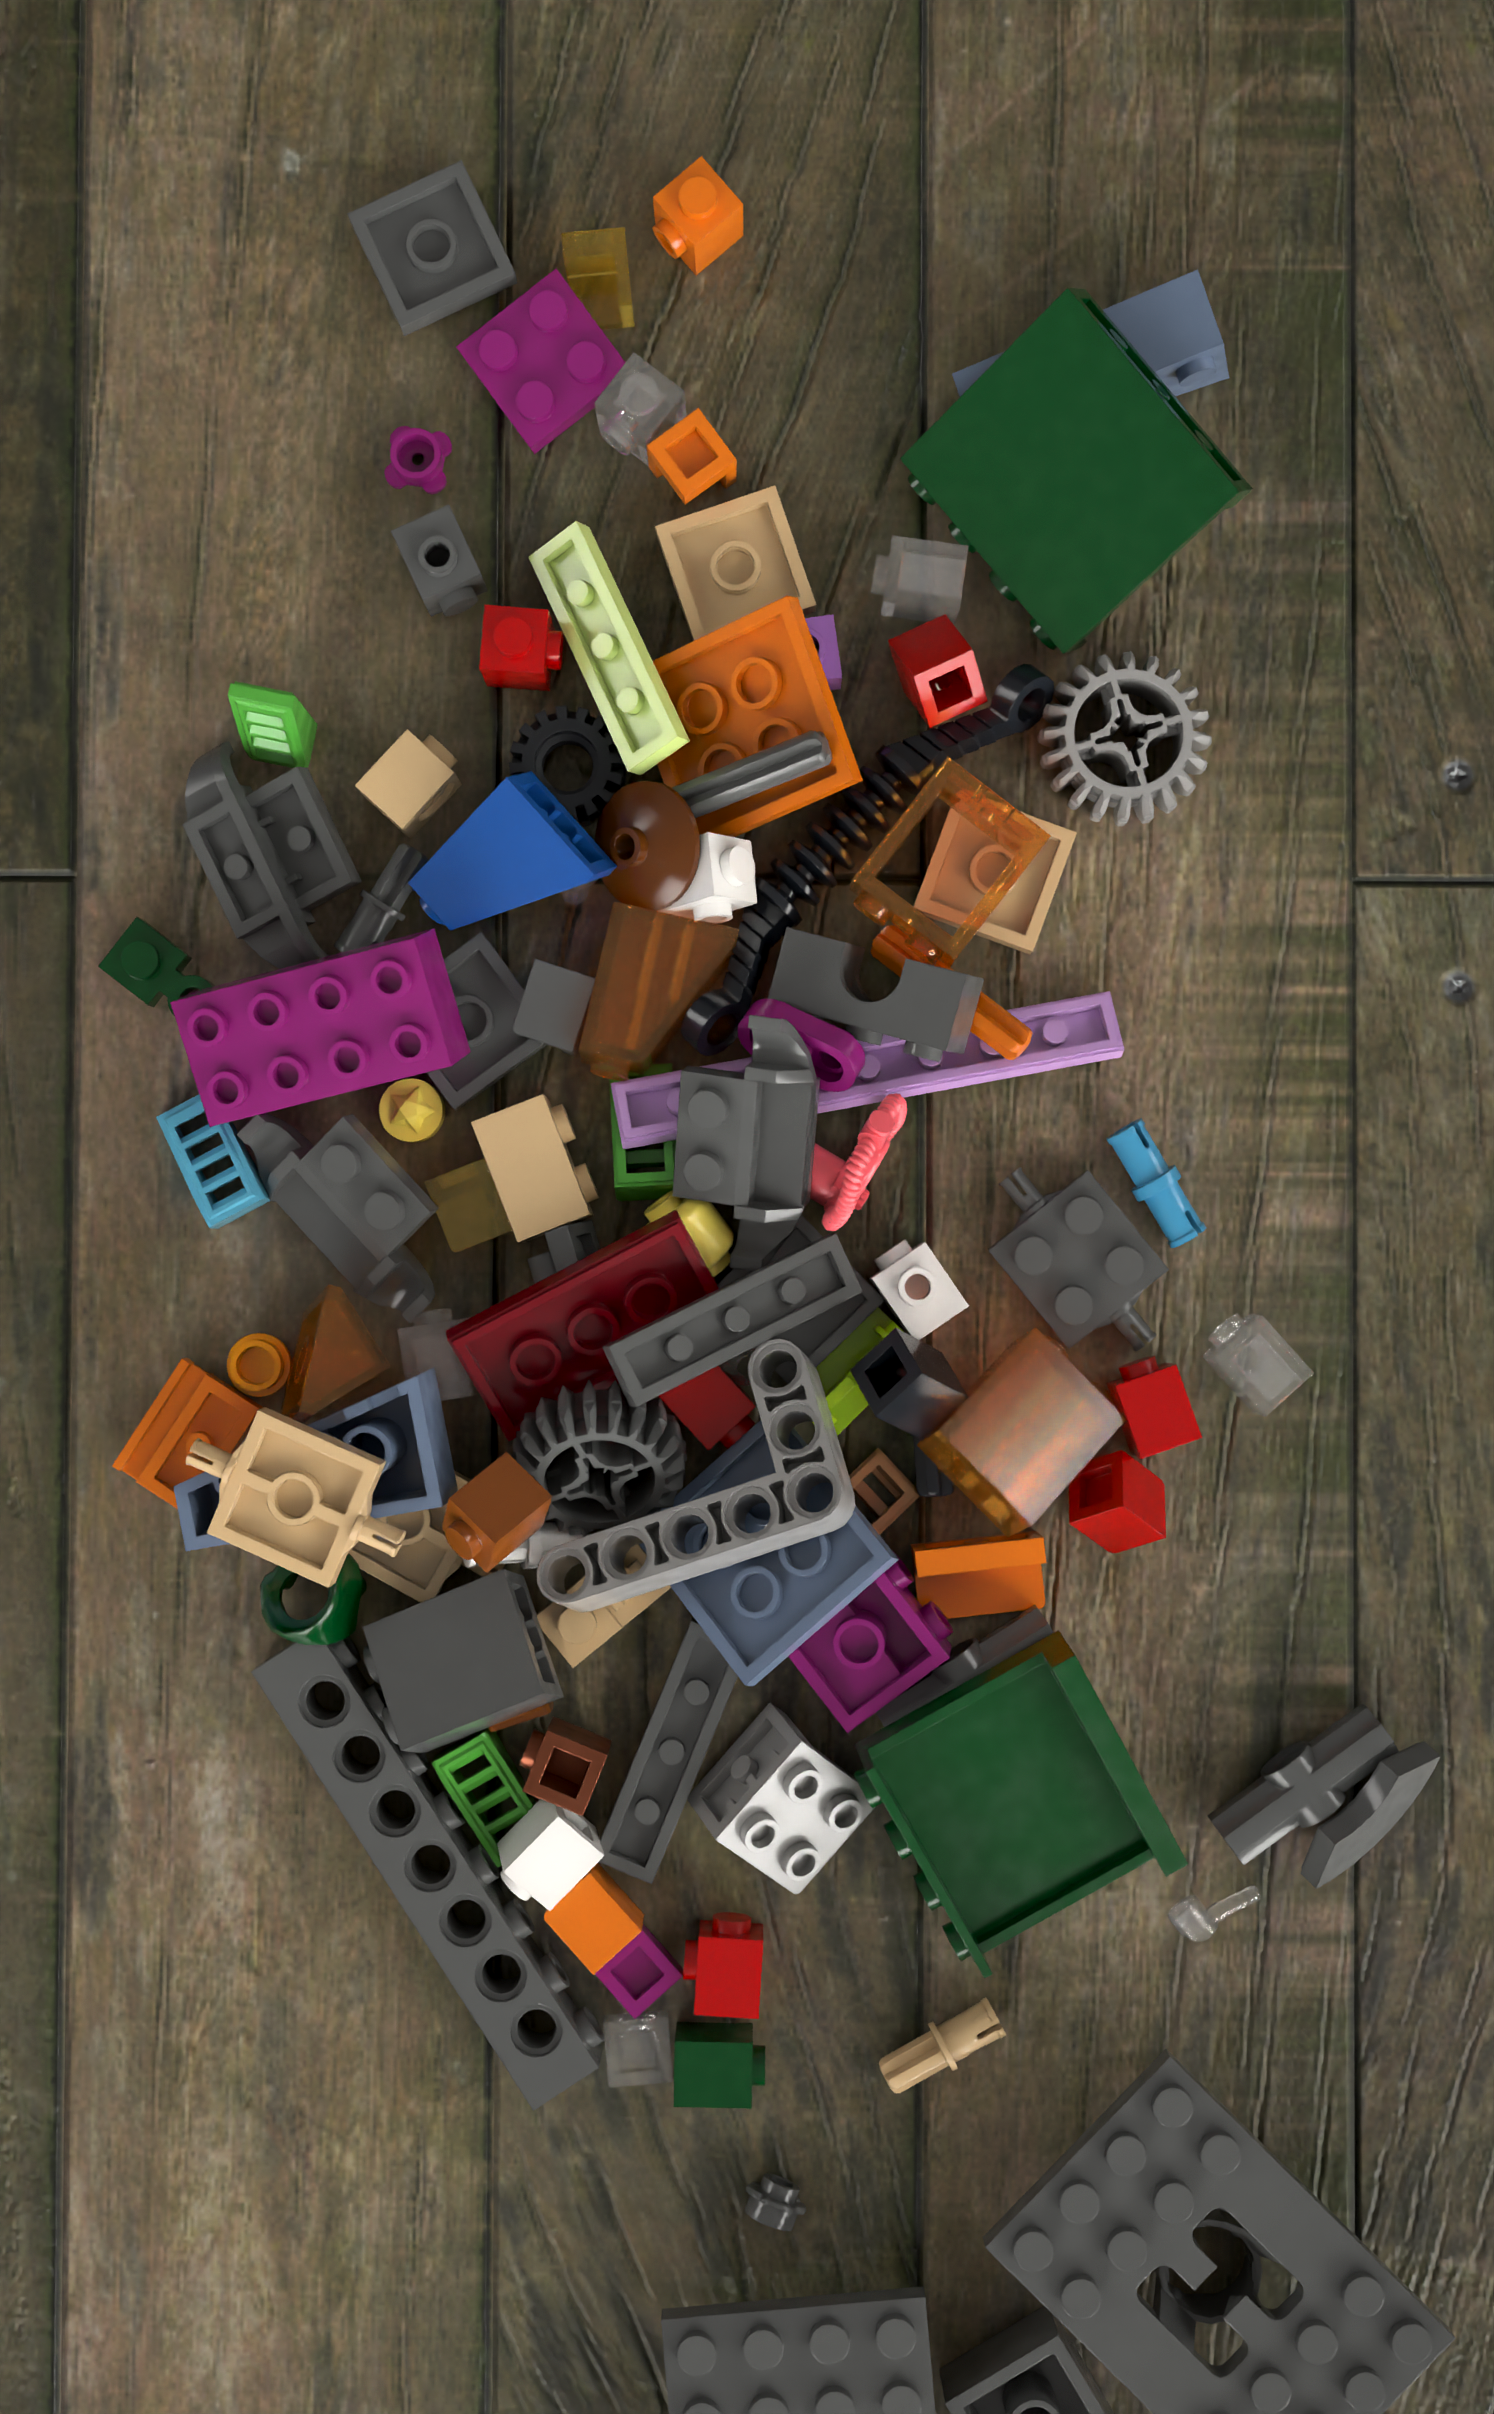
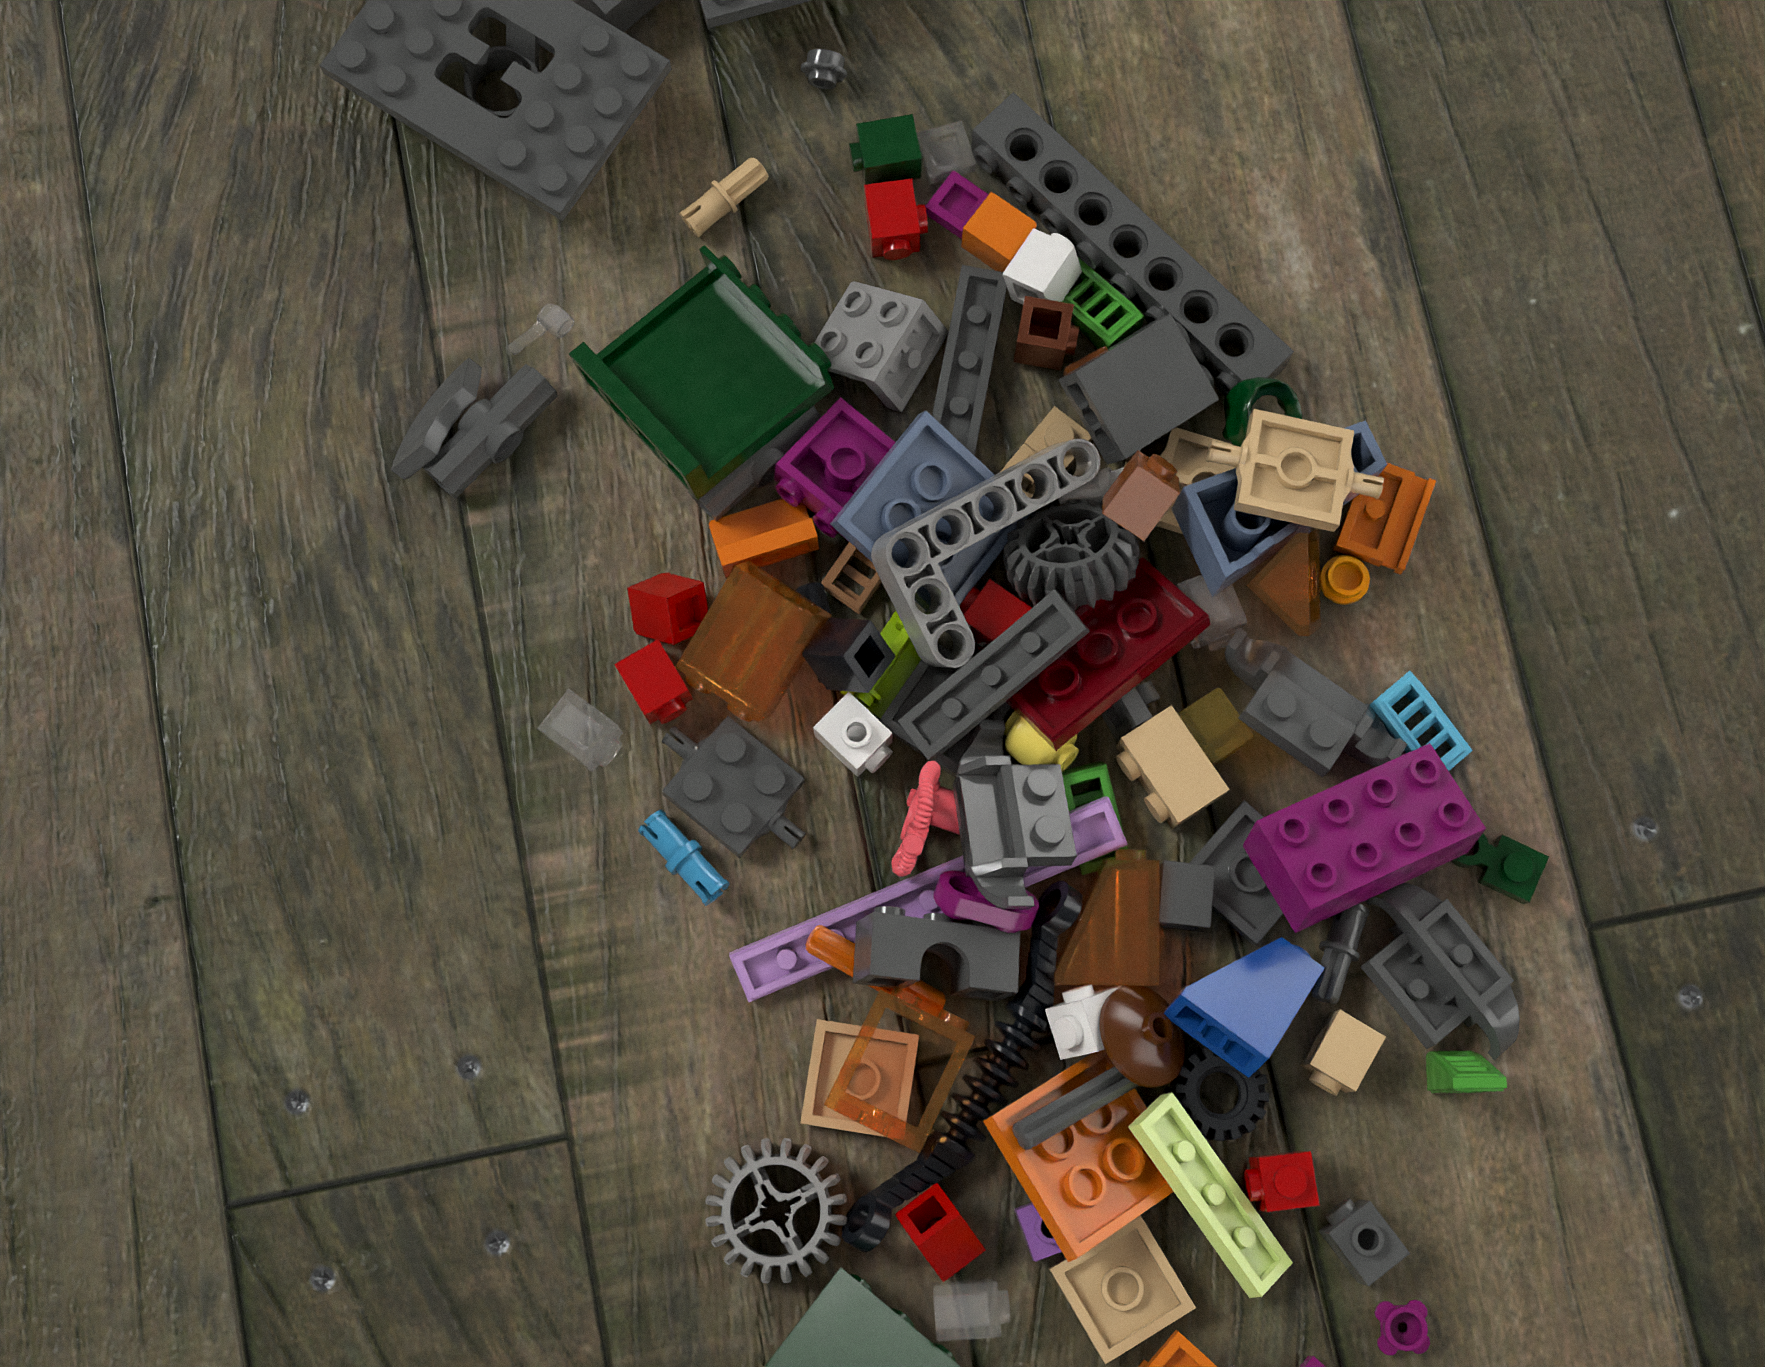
camera: 165 degrees right, 10 degrees down
light yellow tile [379,1078,445,1143] -> none

